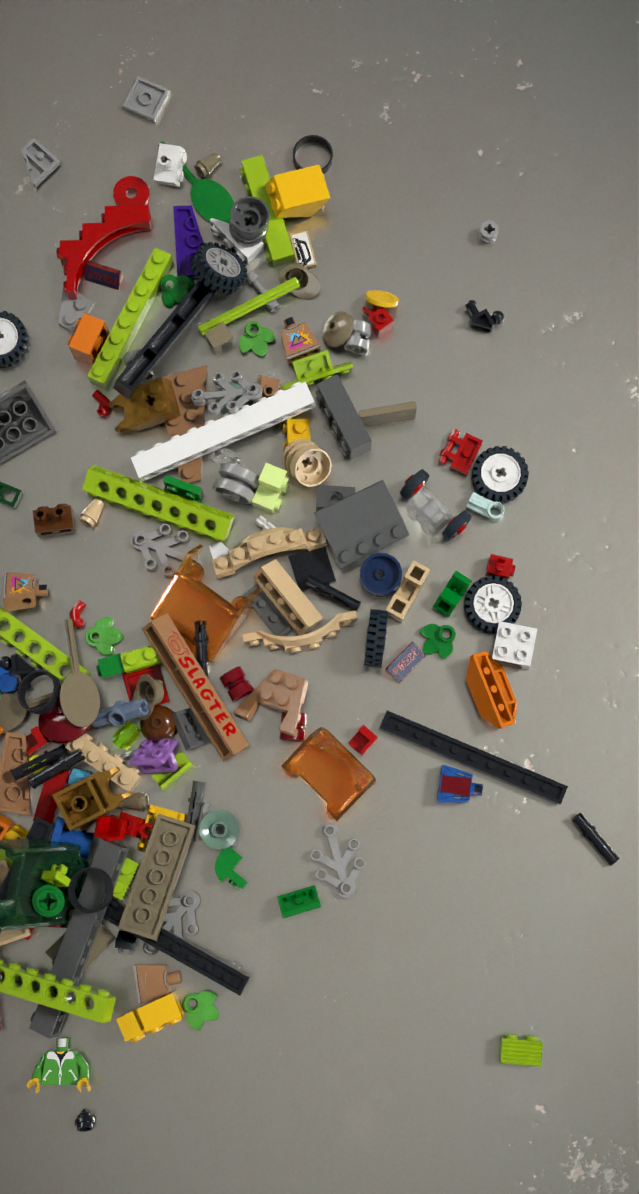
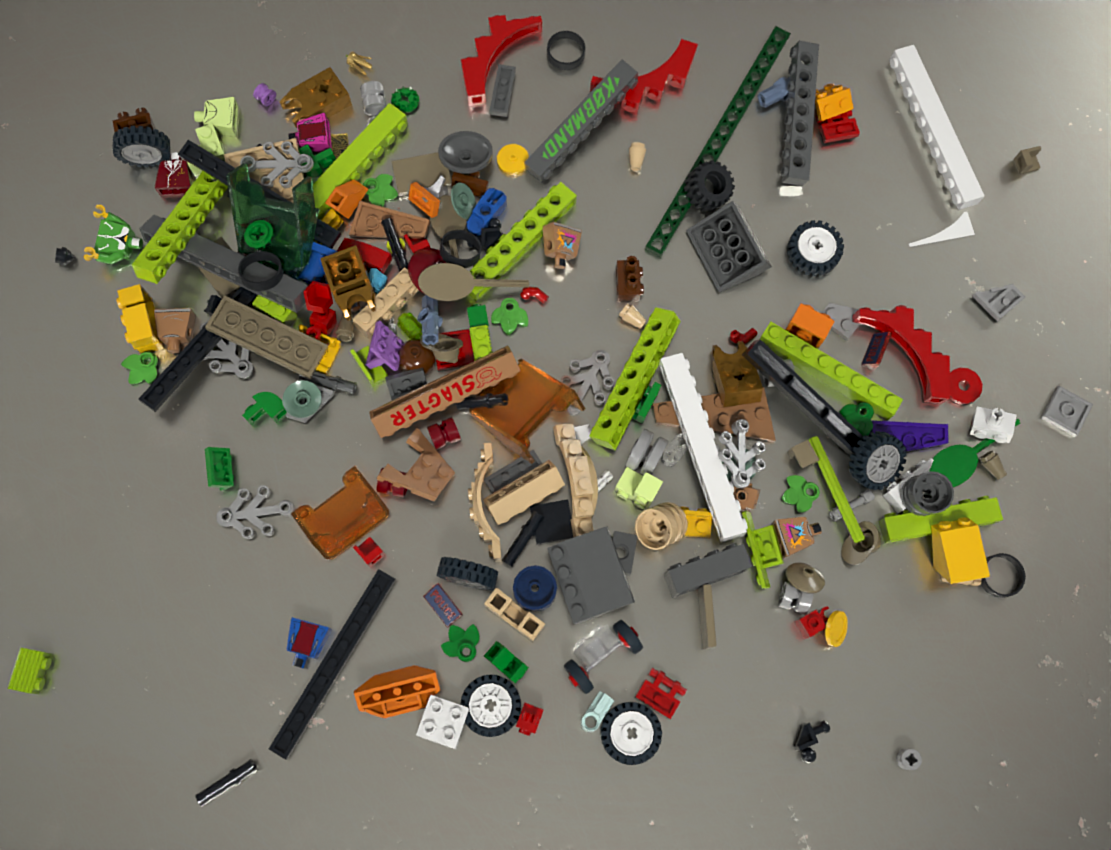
camera: 90 degrees right, 5 degrees down
black pin [28,748,85,789] -> none
lime tile [41,864,71,887] -> none
tile [290,230,316,269] -> none

